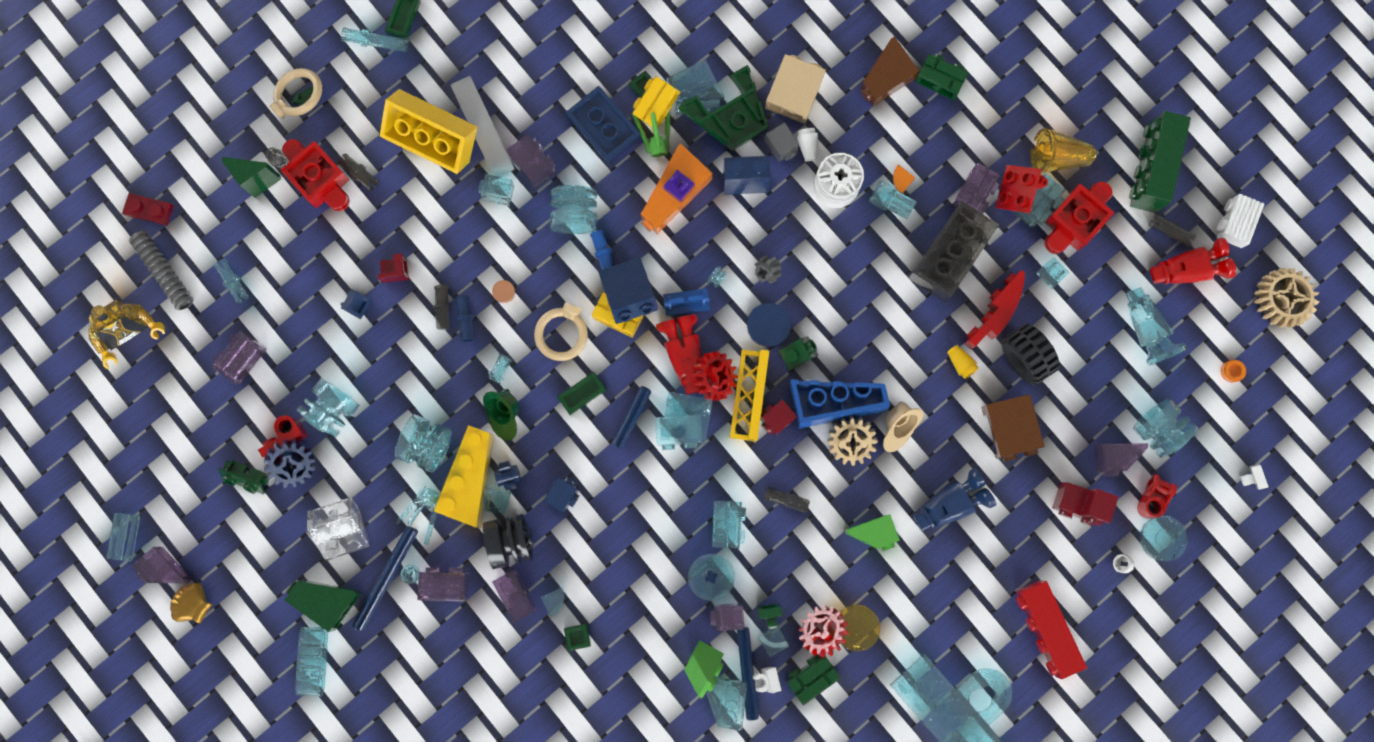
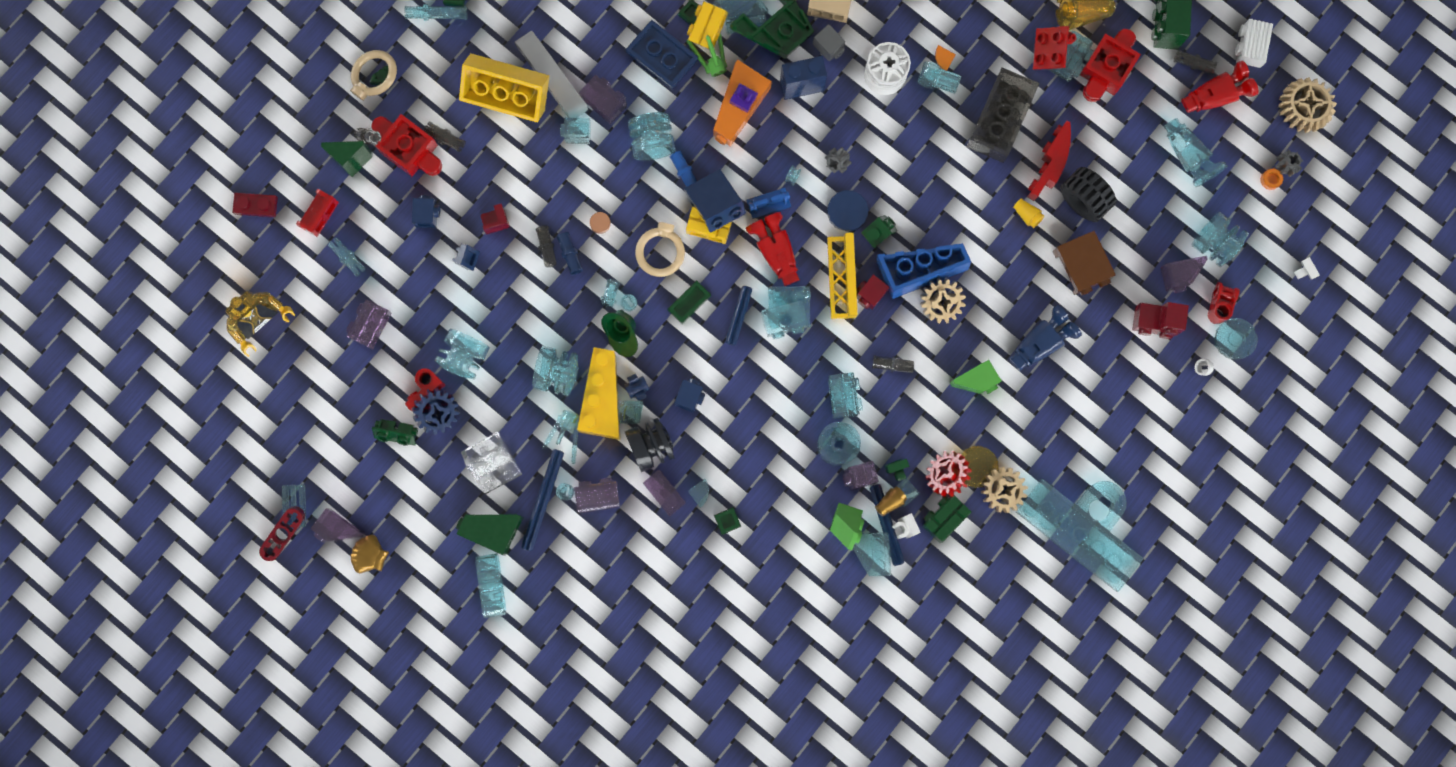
camera: 15 degrees left, 0 degrees up
flat silver piece [129,231,194,310] -> none
red gear [693,351,738,401] -> none
white cone [796,128,818,162] -> none
tan piece [883,402,924,452] -> none
clear purple brick [952,163,1000,217] -> none
red brick [1016,580,1087,680] -> none
clear light blue tile [1036,257,1070,289] -> none
none -> dark red beam [259,506,305,561]
none -> red hinge [296,189,339,237]
none -> dark blue brick [412,195,441,228]
none -> clear light blue hinge [621,294,638,312]
none -> pearl gold cone [875,486,907,516]
none -> tan gear [981,467,1028,513]
none -> dark grey gear [1275,150,1303,177]

